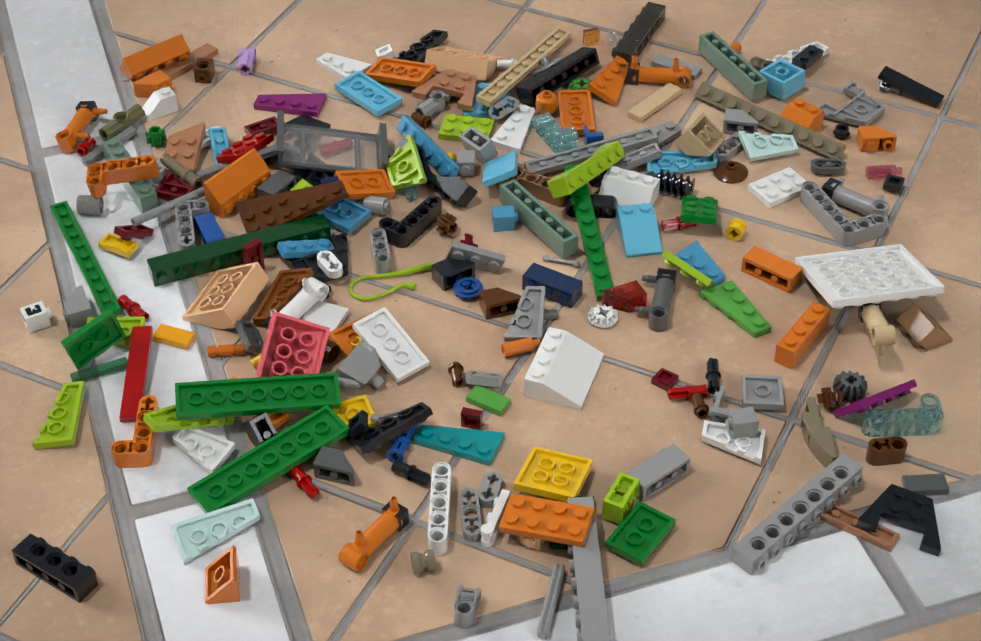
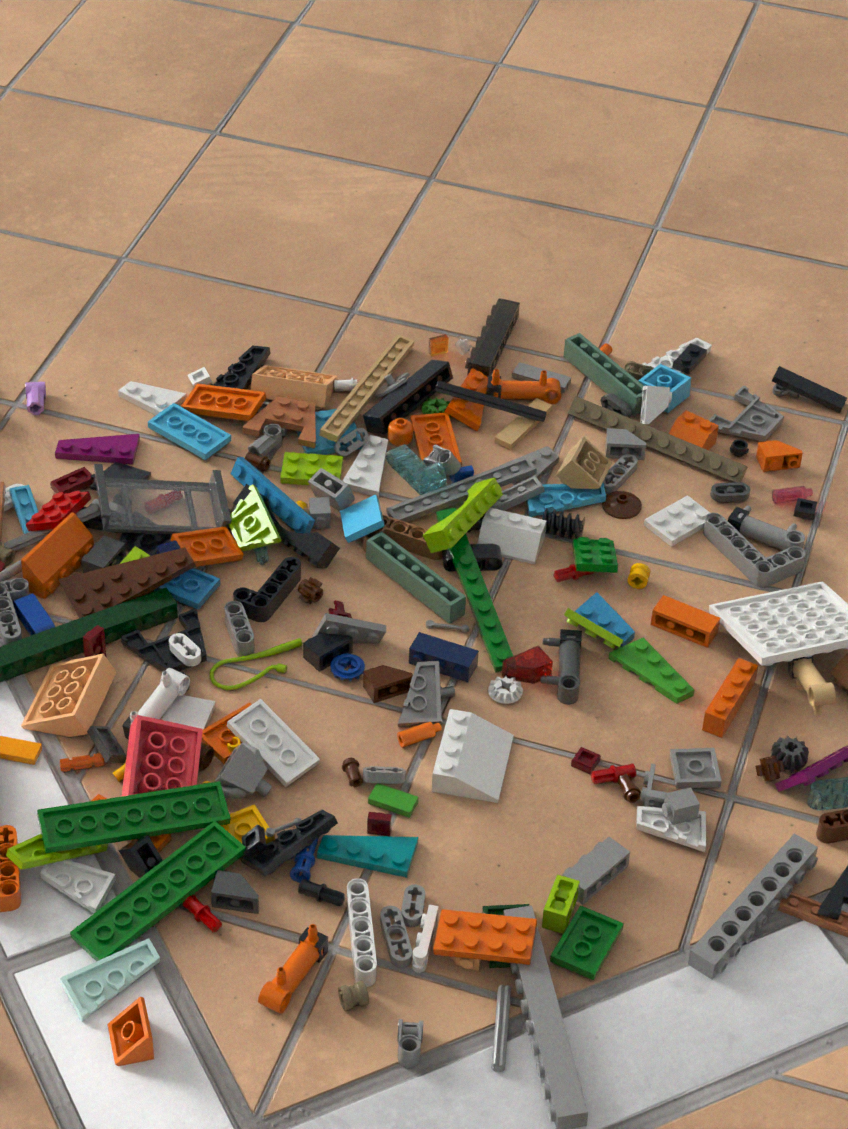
camera: 10 degrees left, 0 degrees up
dark orange wing [252,268,314,325] -> none
dark azure plate [277,239,334,259] -> none
light grey brick [363,196,391,215] -> none
dark azure brick [492,205,518,232] -> none
yellow plate [513,446,593,503] -> none
medium azure slope [616,203,662,258] -> none
black axle [705,358,721,394] -> none
light aqua wing [738,131,799,162] -> none
dark tan slope [800,397,839,468] -> none
none -> light grey piece [423,444,461,475]
none -> black axle [435,381,547,422]
none -> dark grey beam [600,393,632,418]
none -> white slope [640,386,672,425]

